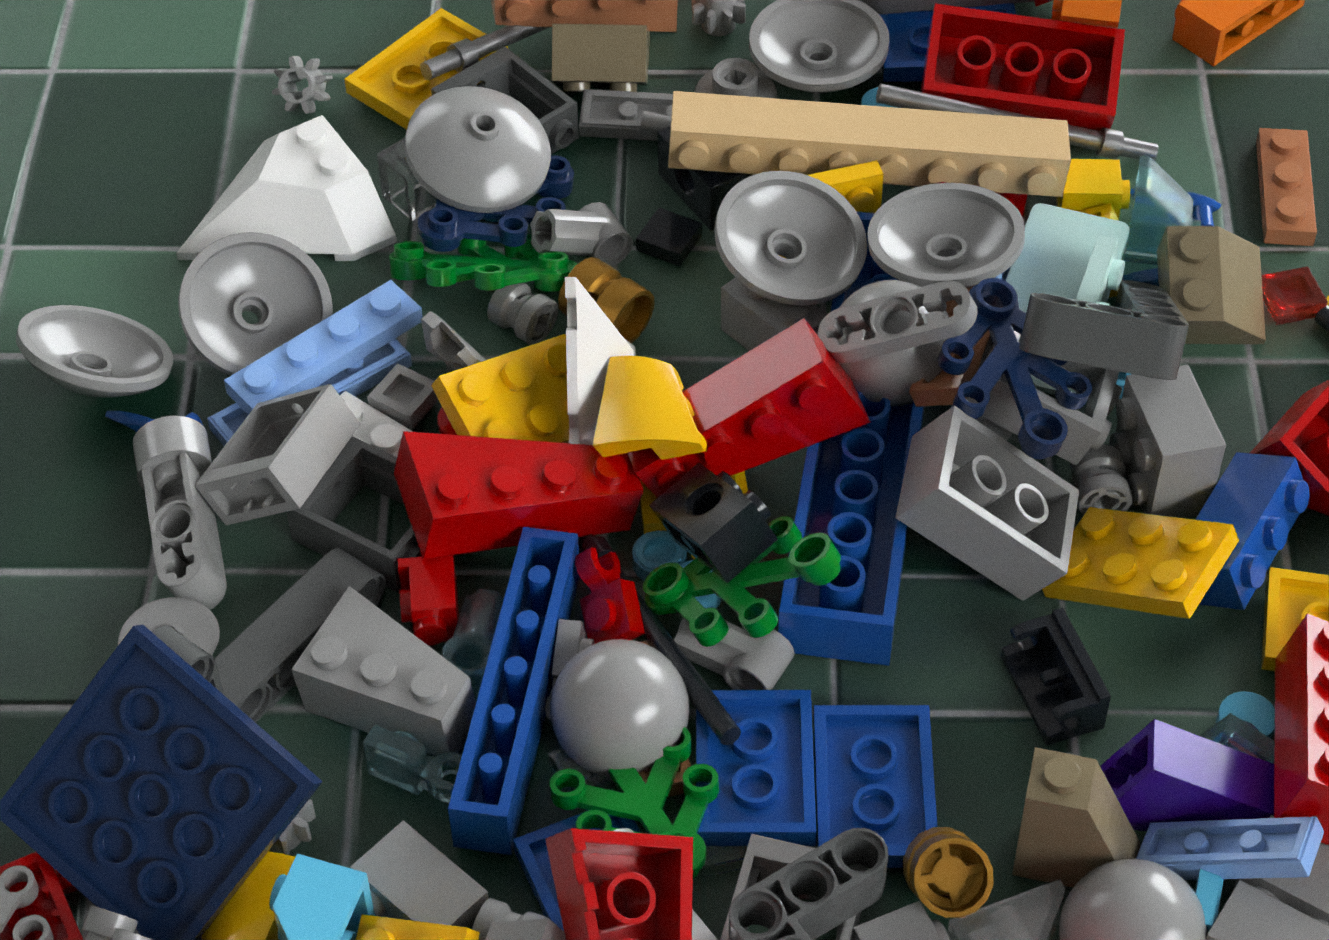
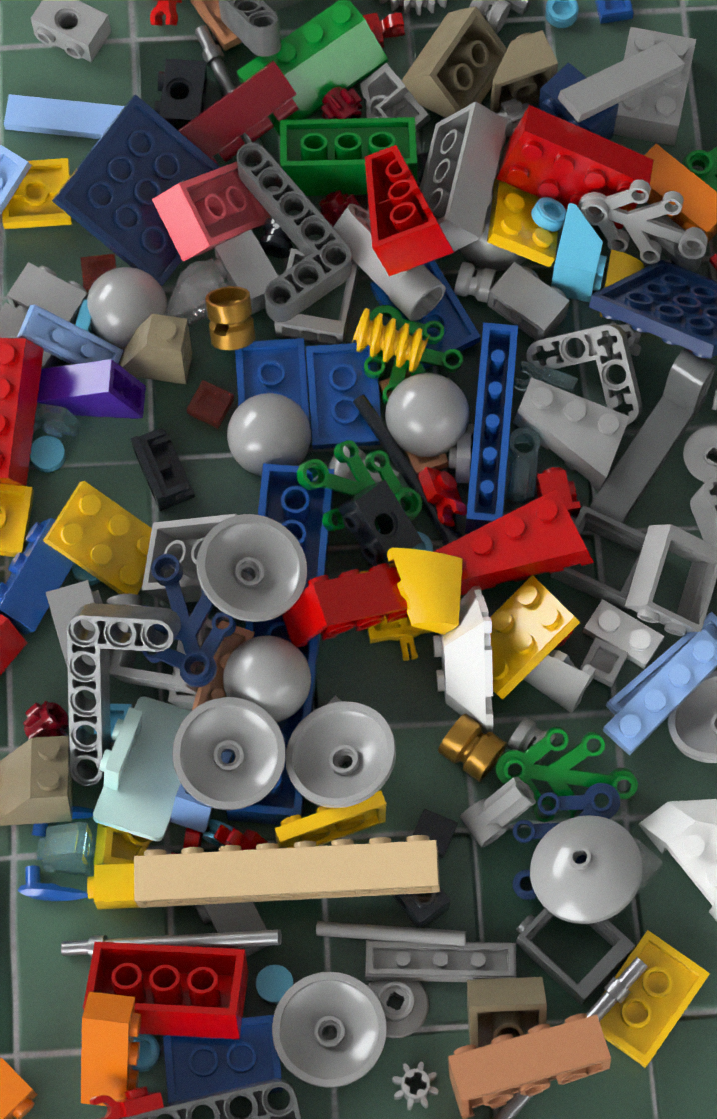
camera: 175 degrees right, 20 degrees up
light grey beam [818,281,977,363] -> none
none -> dark red gear [23,701,69,739]
none -> clear red plate [187,380,234,428]
none -> light grey dish [197,514,307,622]
none -> light grey piece [227,393,311,476]
none -> yellow piece [351,308,430,373]
none -> light grey beam [526,324,643,424]

